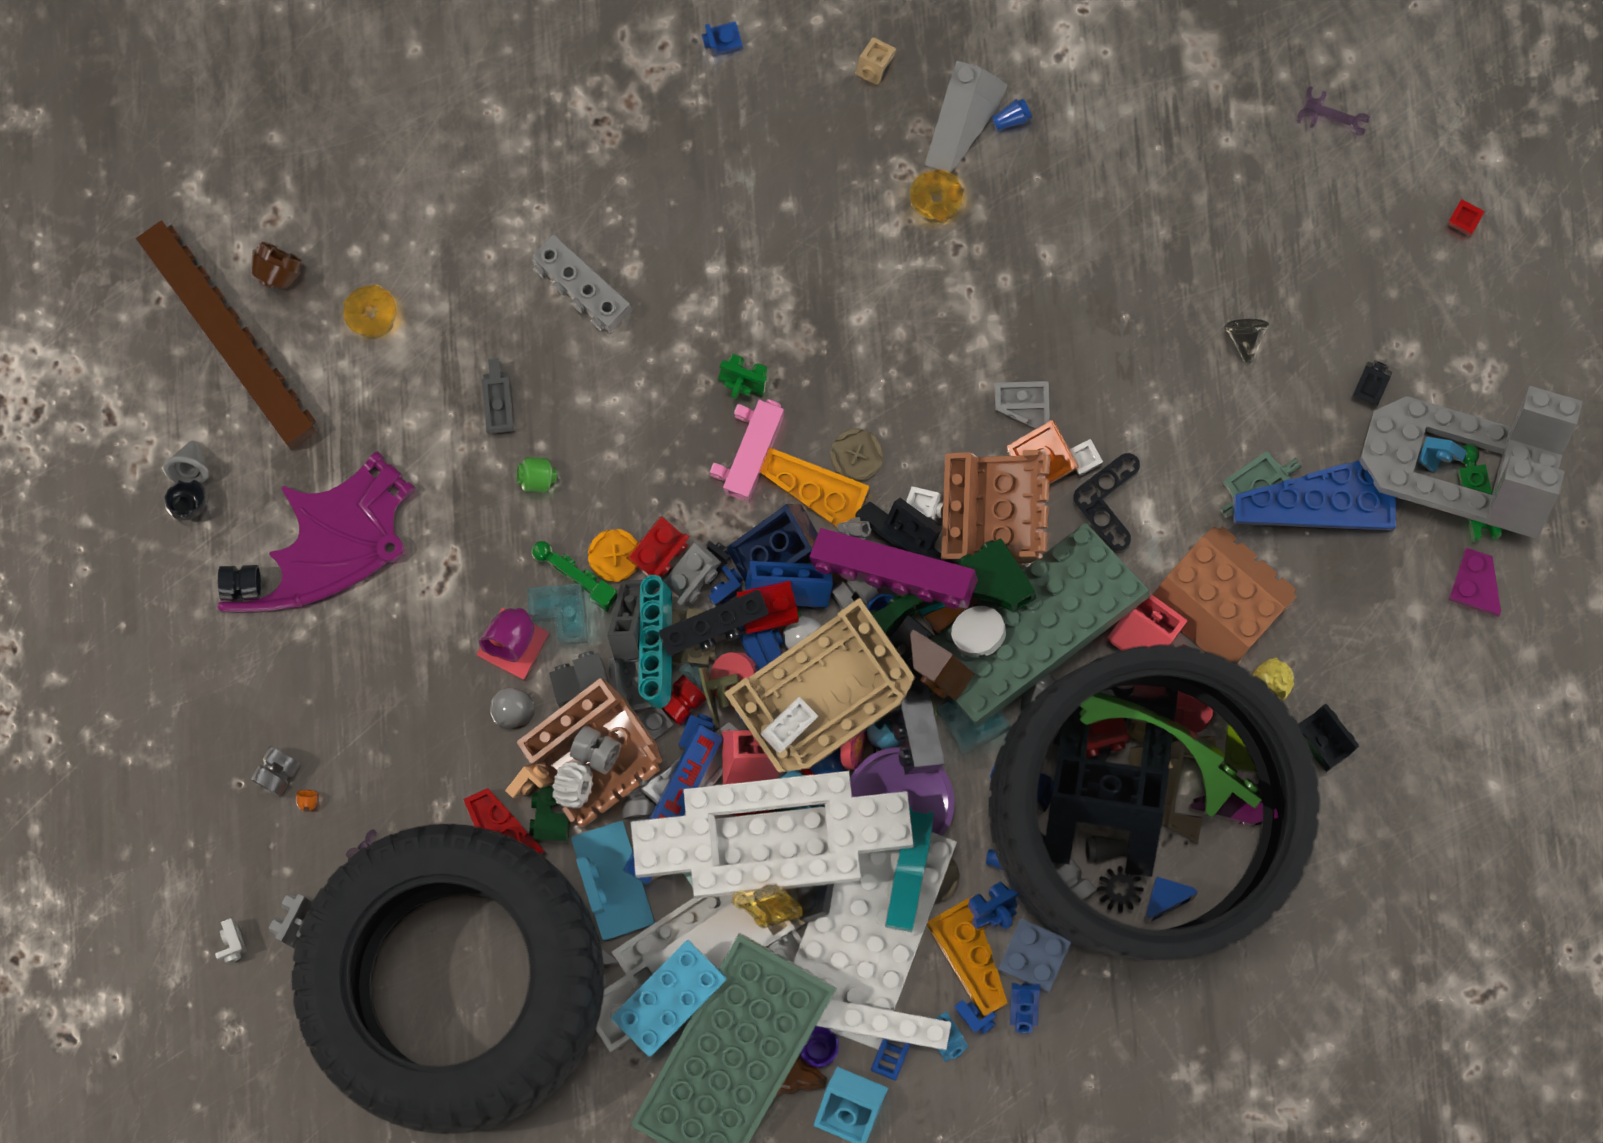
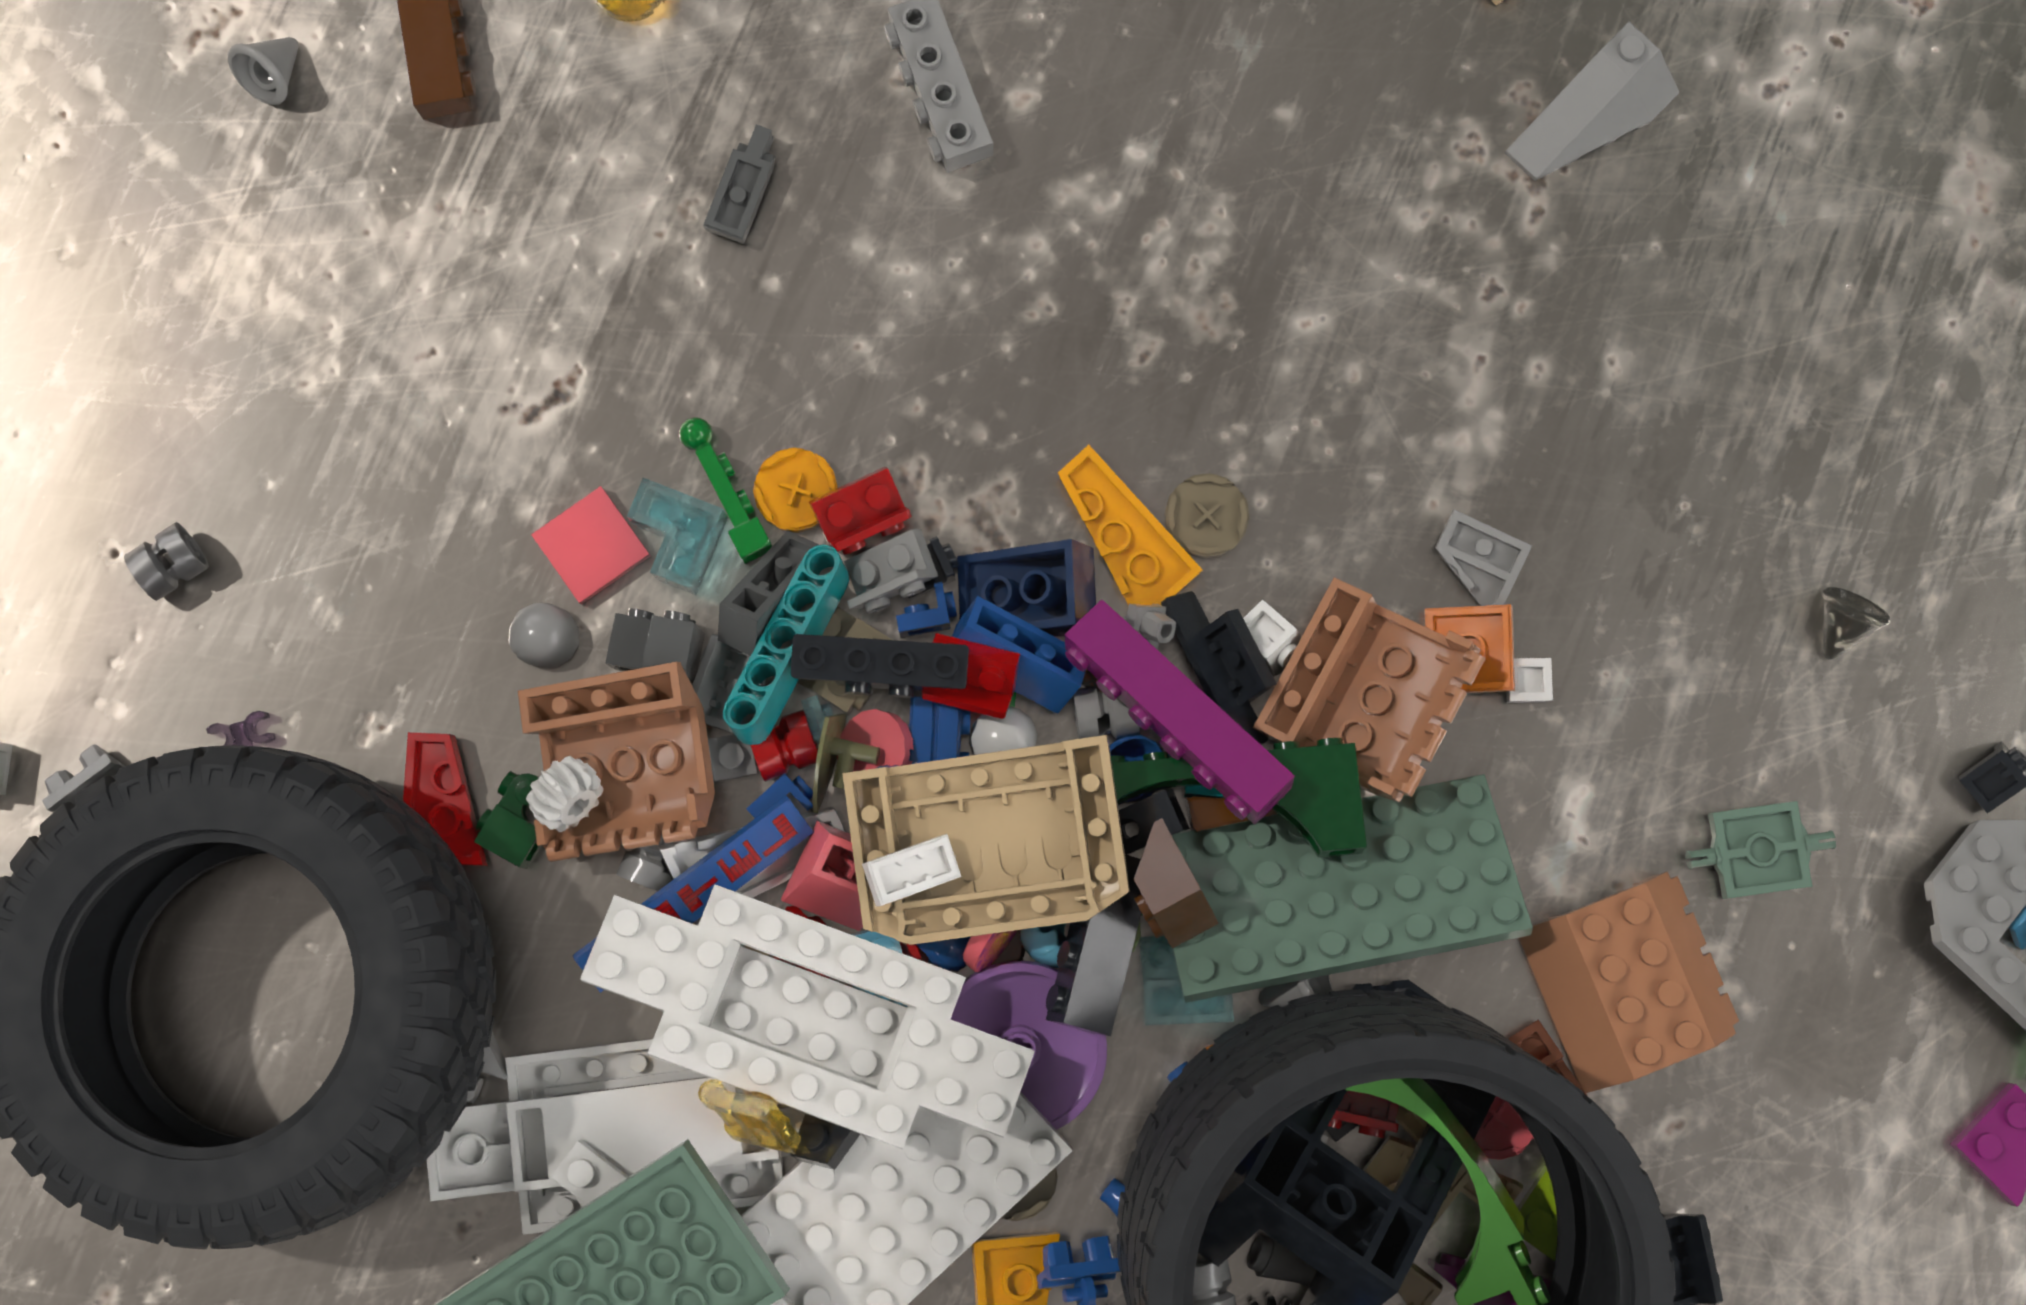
camera: 15 degrees right, 5 degrees up
black hair [164,480,206,520] -> none
magenta animal [217,451,416,612] -> none
black wheel [218,565,261,601] -> none
orange hinge [296,790,318,811] -> none
magenta piece [479,608,535,662] -> none
light nougat bracket [505,764,554,798] -> none
bright green head [516,457,557,492] -> none
light grey wheel [570,726,621,774] -> none
medium azure bracket [571,821,655,941] -> none
medium azure bracket [611,940,726,1056] -> none
bright pink brick [710,399,785,503] -> none
green hips [718,354,768,400] -> none
teal piece [885,807,934,932] -> none
clear yellow plate [910,169,963,224] -> none
white tile [951,606,1006,658] -> none
blue cone [992,98,1033,131] -> none
black beam [1073,453,1140,553] -> none
coral slope [1106,594,1188,651] -> none
blue wing [1233,460,1396,531] -> none
light yellow piece [1253,658,1294,701] -> none

